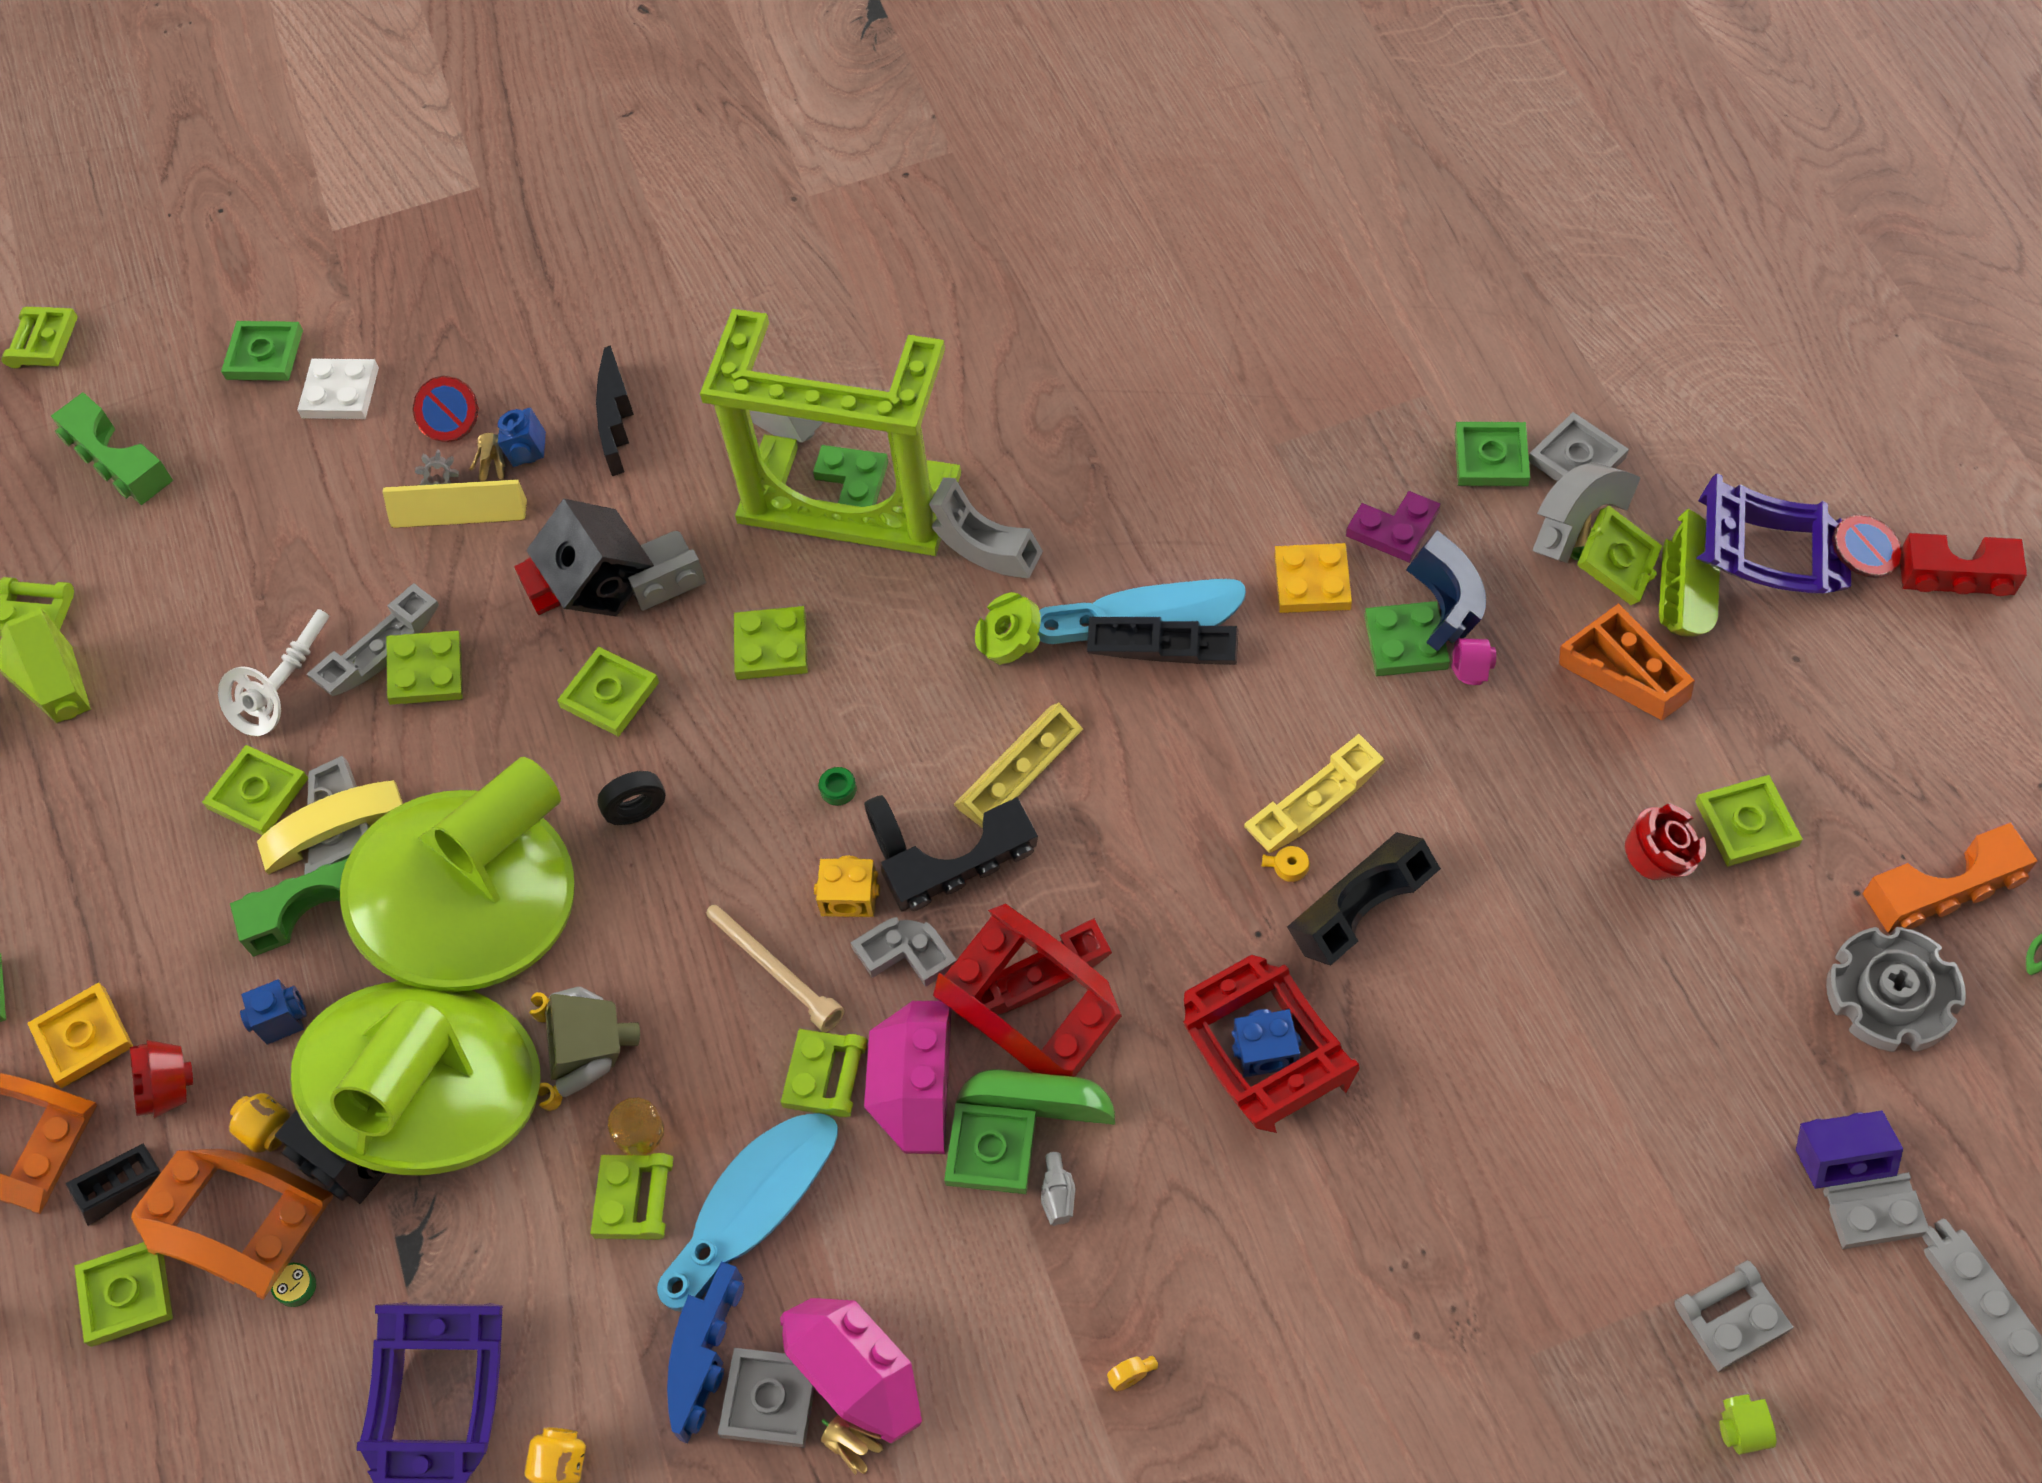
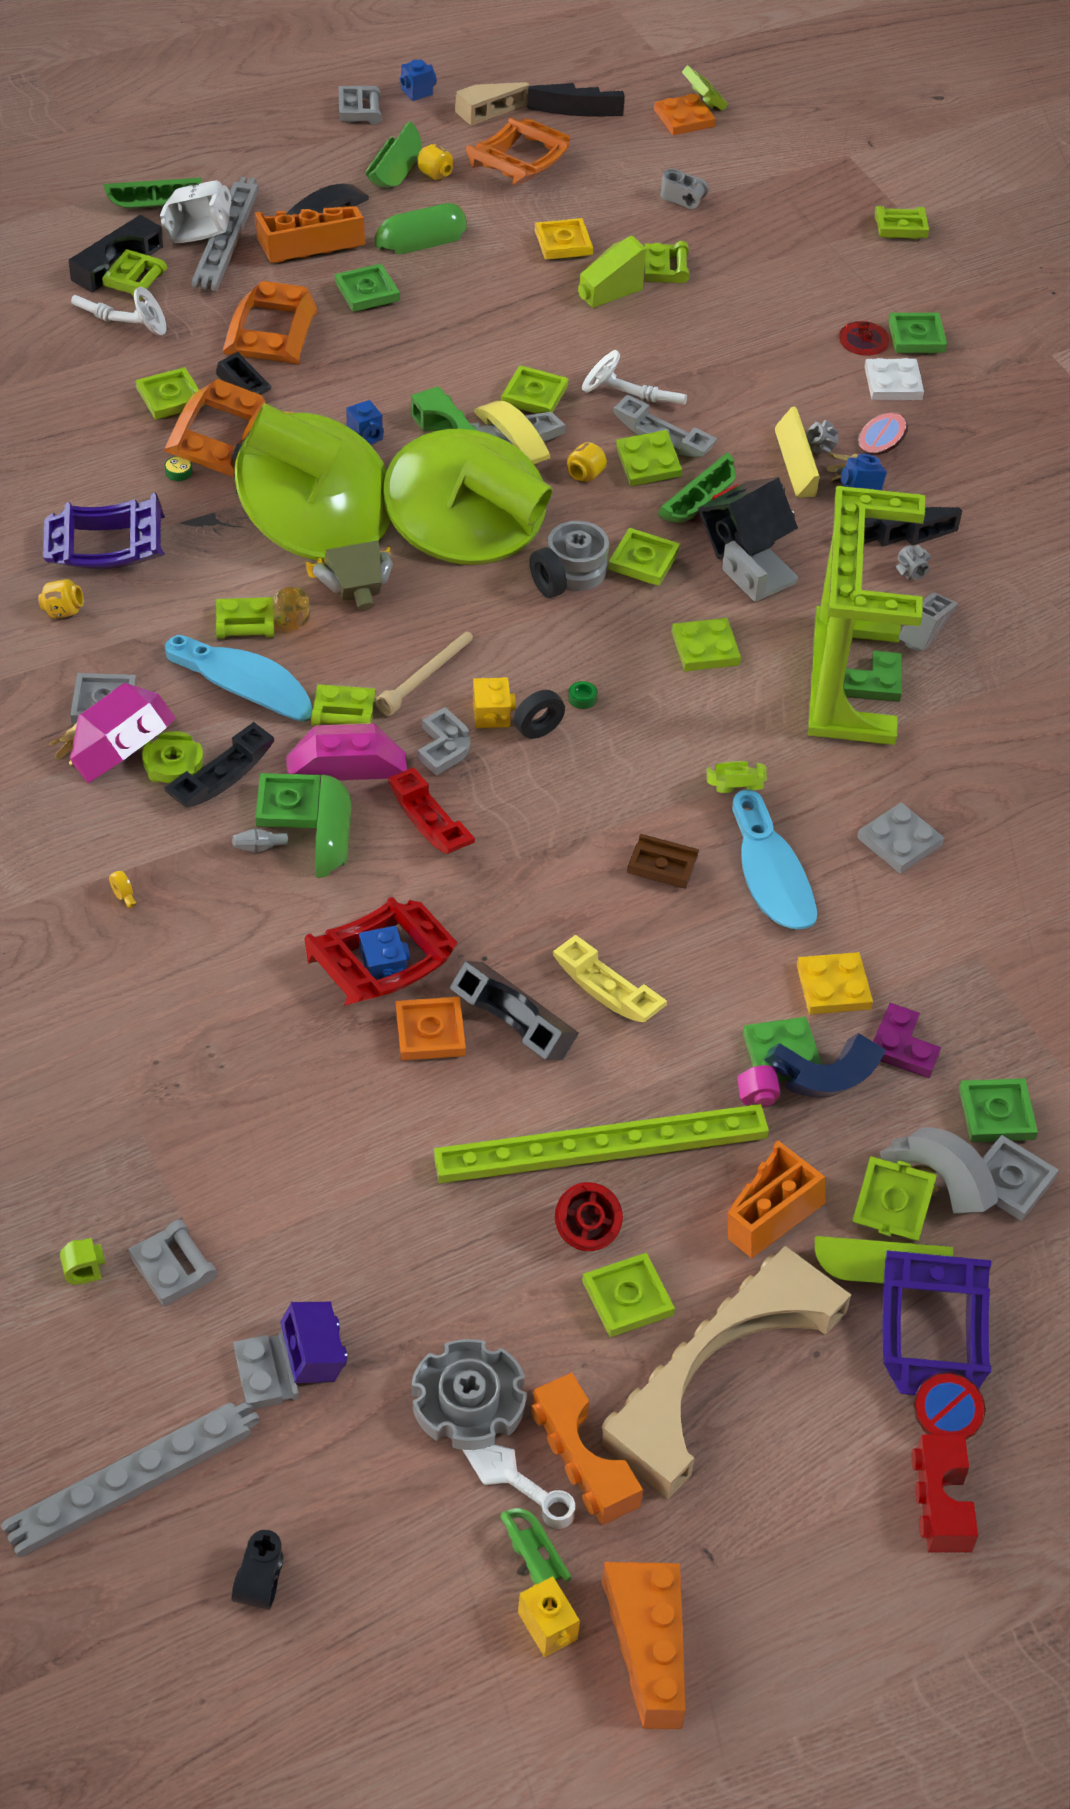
camera: 75 degrees right, 10 degrees down
yellow plate [27,982,133,1089] -> none
bright green arch [51,392,173,505] -> none
red cone [130,1040,193,1118] -> none
blue slope [667,1261,744,1444] -> none
black arch [881,797,1038,912] -> none
light grey arch [929,477,1043,578] -> none
red wedge [933,904,1122,1077] -> none
light yellow slope [954,702,1083,828] -> none
black slope [1087,617,1239,665] -> none
yellow piece [1261,846,1310,882] -> none
none -> lime plate [142,731,203,783]
none -> black slope [164,722,274,807]
none -> orange plate [395,997,466,1061]
none -> lime plate [434,1104,769,1183]
none -> white piece [463,1444,575,1529]
none -> light grey wheel [548,521,609,591]
none -> yellow head [567,442,607,483]
none -> tan arch [601,1246,851,1499]
none -> reddish brown plate [627,834,699,889]
none -> bright green brick [658,452,736,523]
none -> clear red piece [839,321,890,356]
none -> light grey plate [857,802,944,874]
none -> light grey gear [896,545,932,580]

